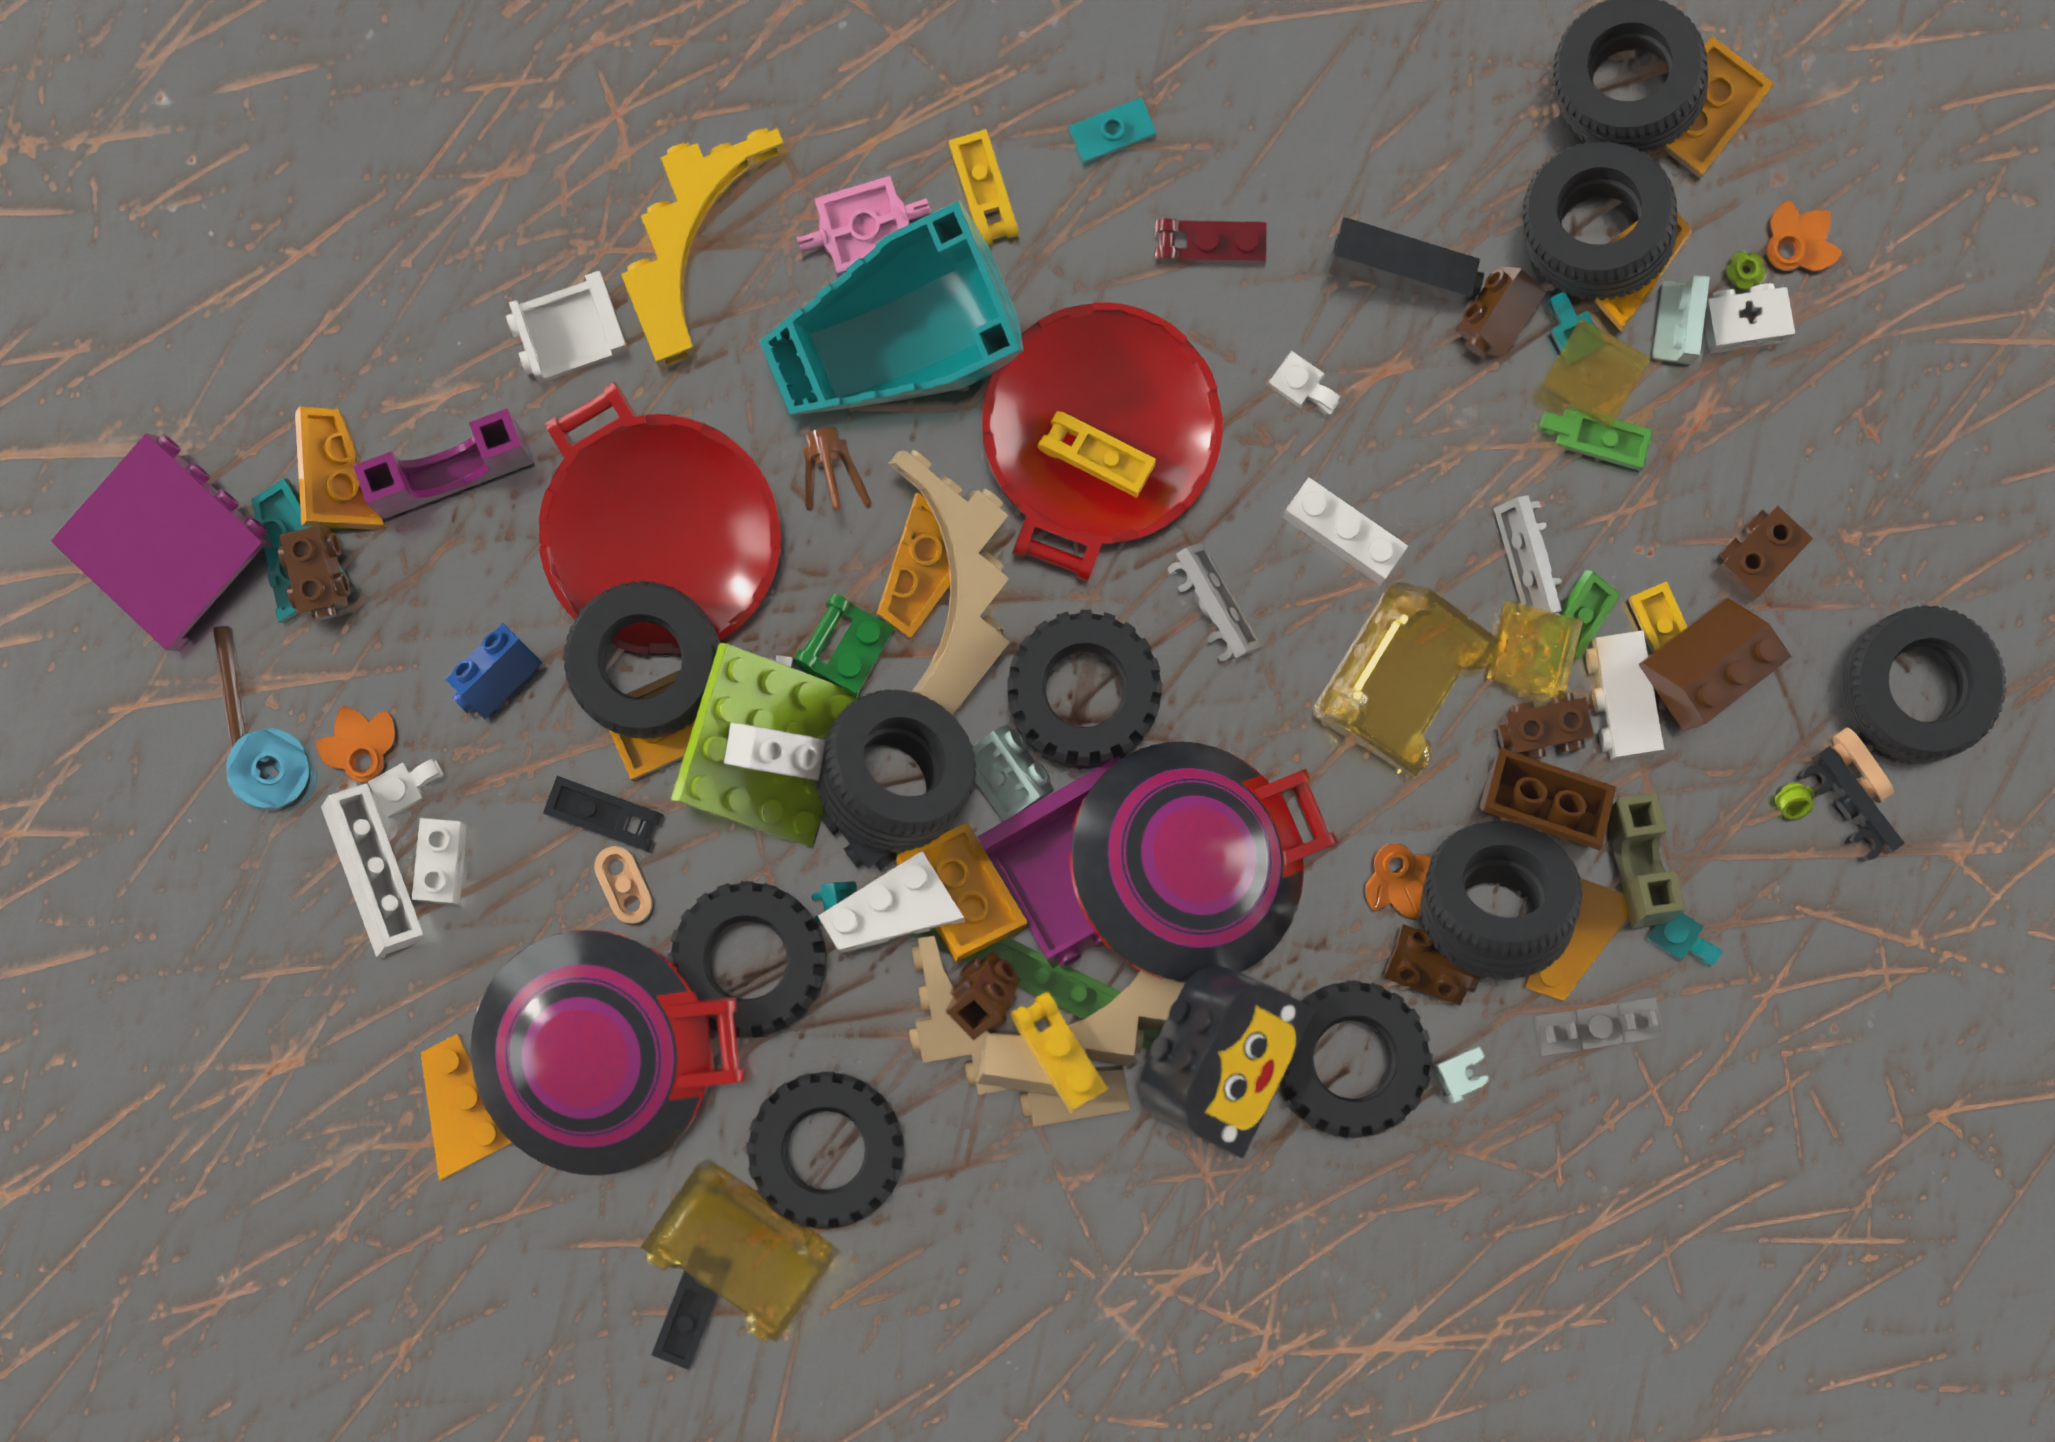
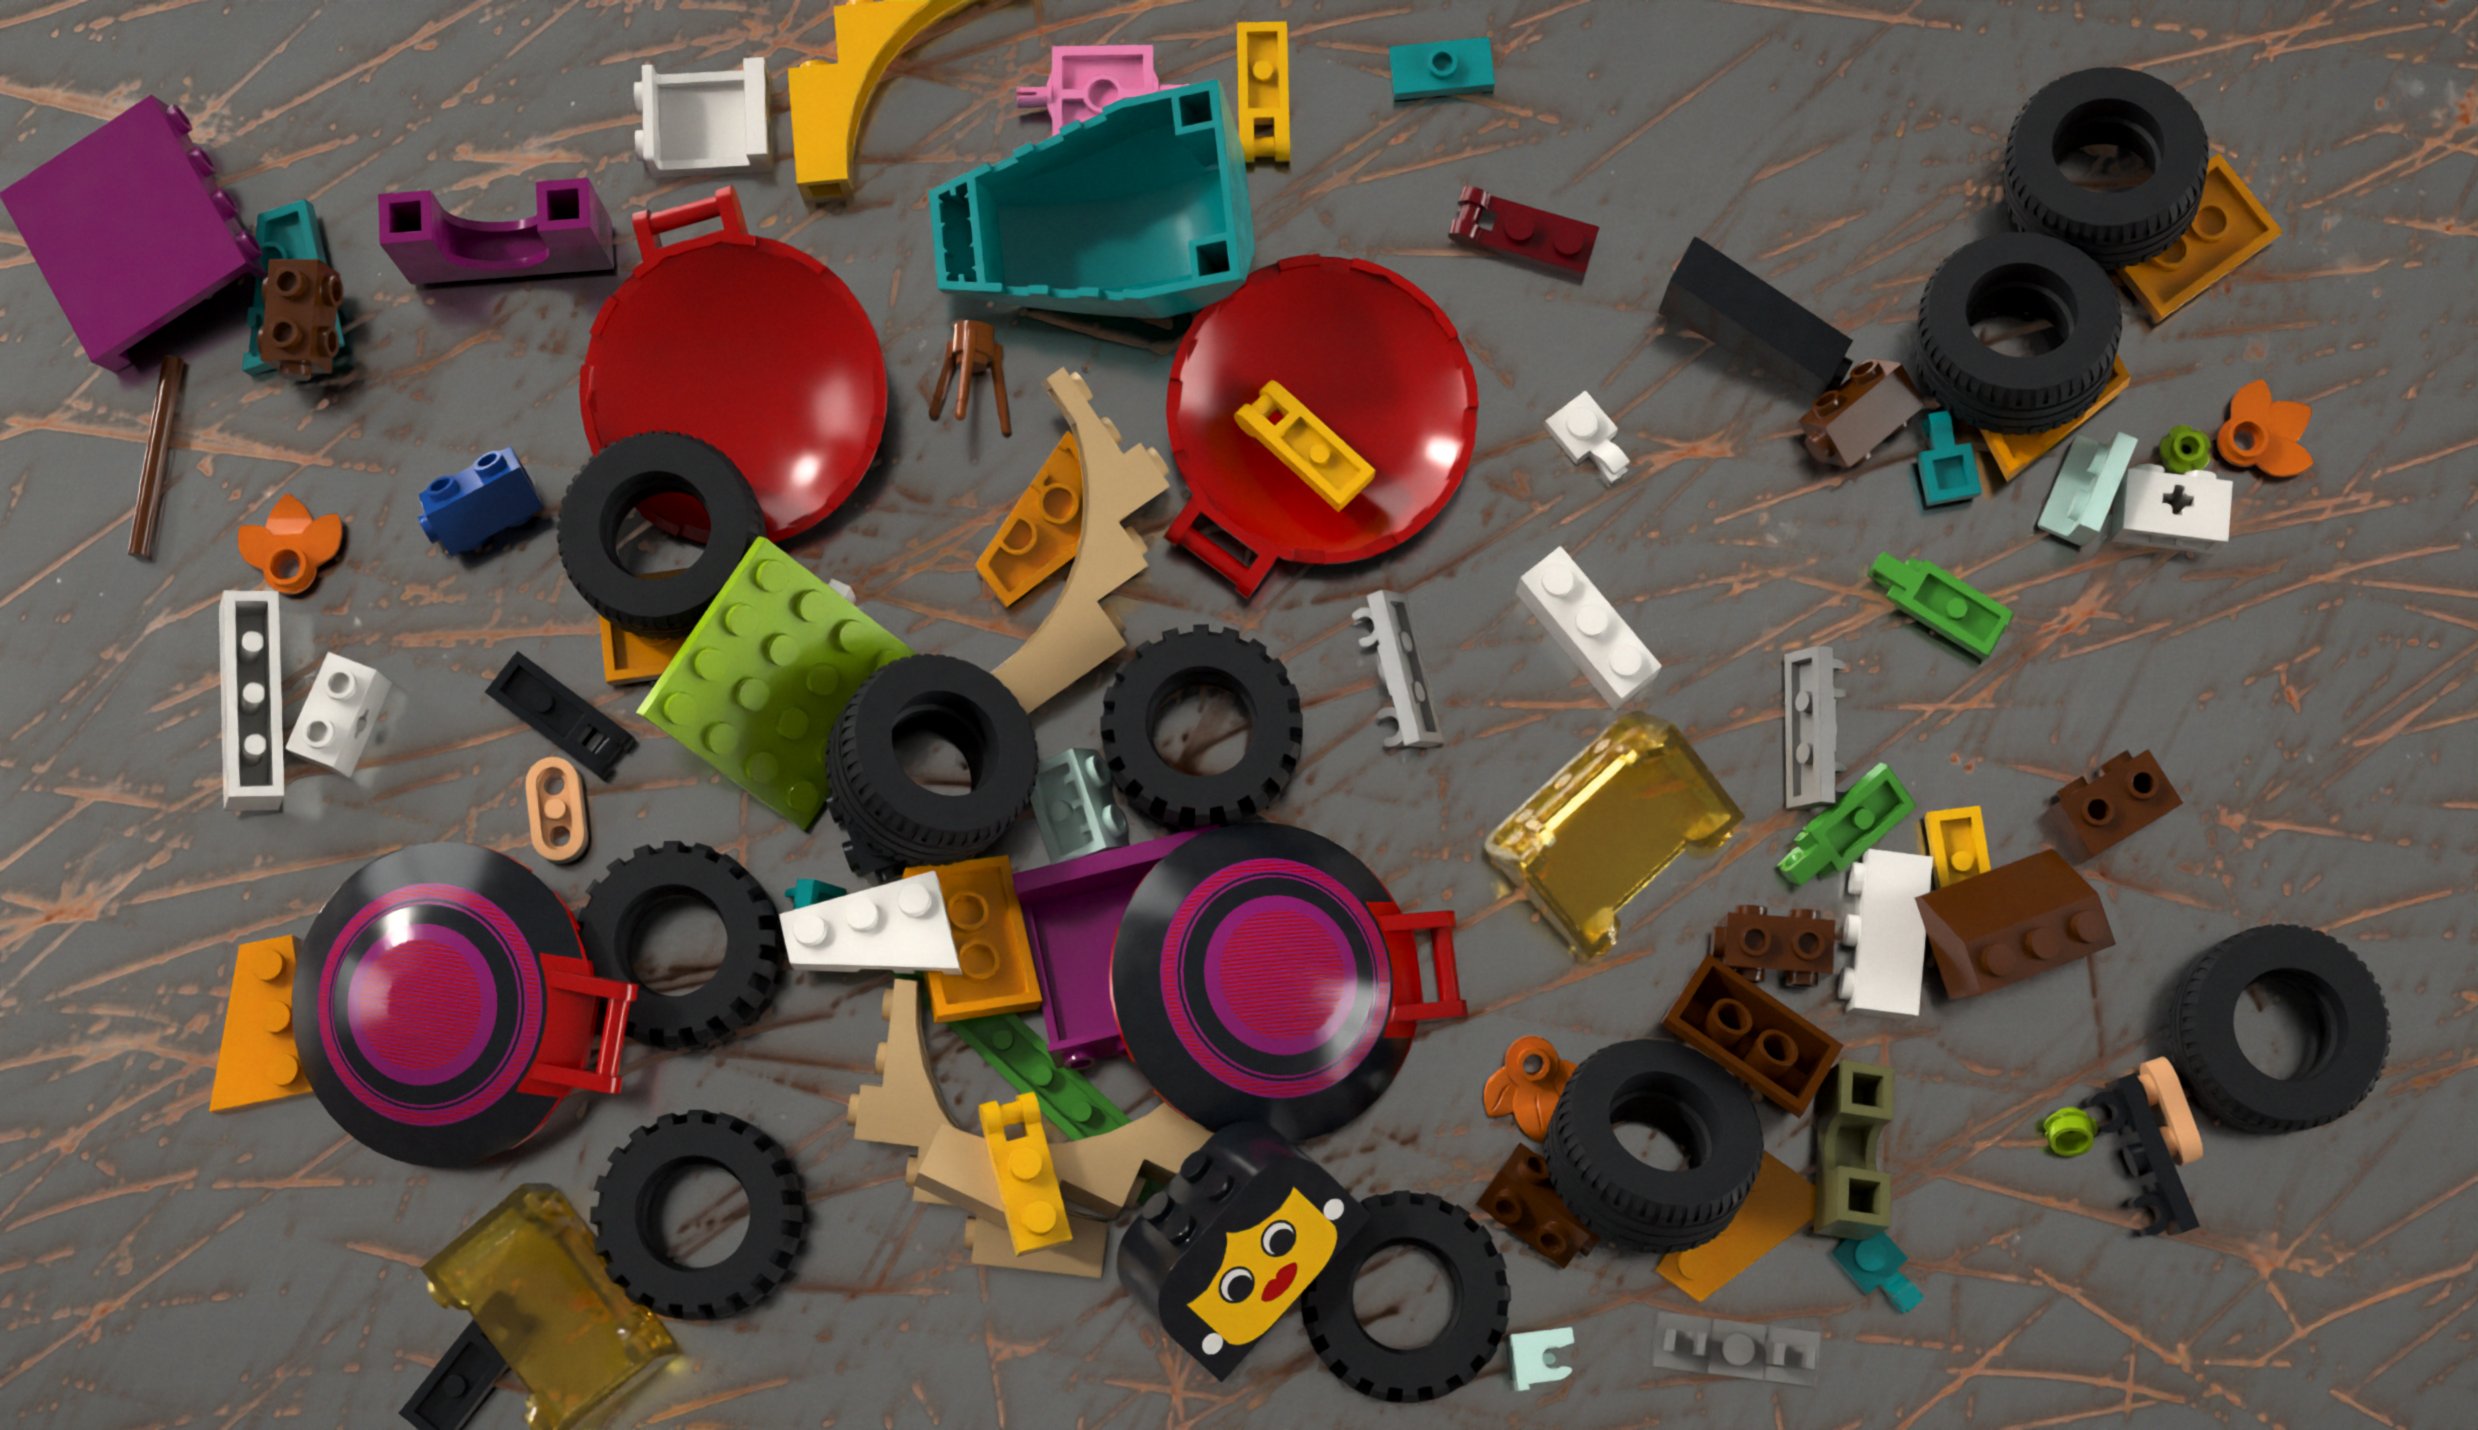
camera: 20 degrees right, 5 degrees down
medium azure plate [226,728,309,810] -> none
light orange wing [295,407,384,530] -> none
white plate [368,759,444,818] -> none
white brick [724,723,826,780] -> none
green plate [793,594,895,699] -> none
reddish brown brick [945,951,1021,1041] -> none
clear yellow plate [1487,600,1583,699] -> none
clear yellow plate [1540,318,1650,429] -> none

